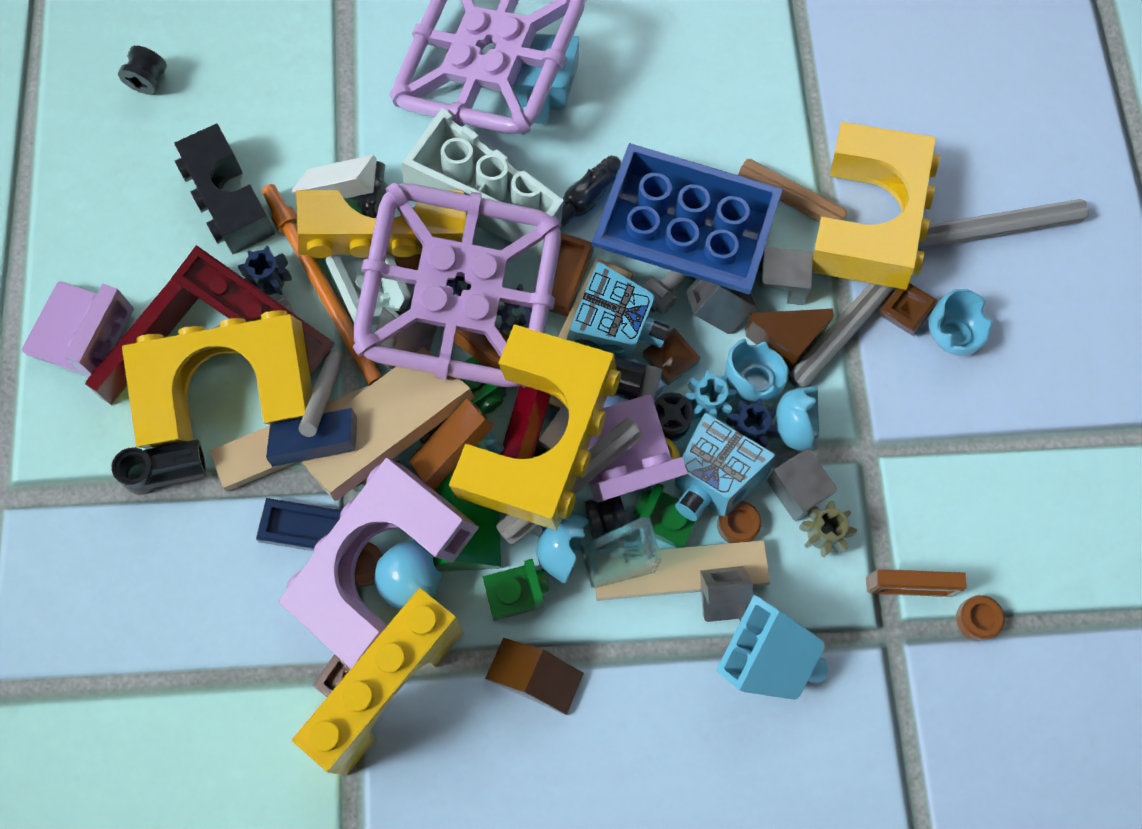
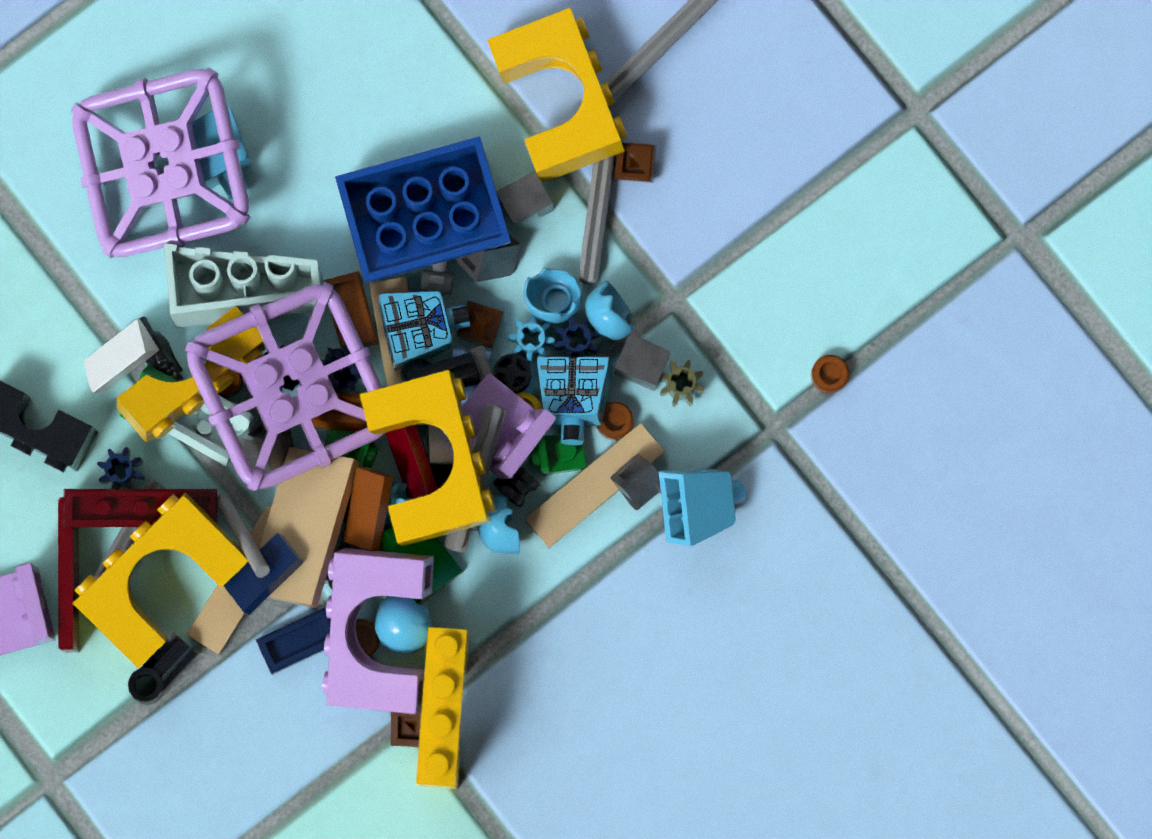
camera: 35 degrees left, 10 degrees up
orange bar [261,184,382,386] -> none
green bracket [482,559,550,621] -> none
reddish brown slope [485,638,584,715] -> none
black piece [561,155,621,227] -> none
clear light blue slope [580,517,662,588] -> none
medium nougat axle [738,159,847,222] -> none
reddish brown slope [745,308,834,371] -> none
dark orange tile [866,569,967,597] -> none
medium azure hair [929,289,993,356] -> none

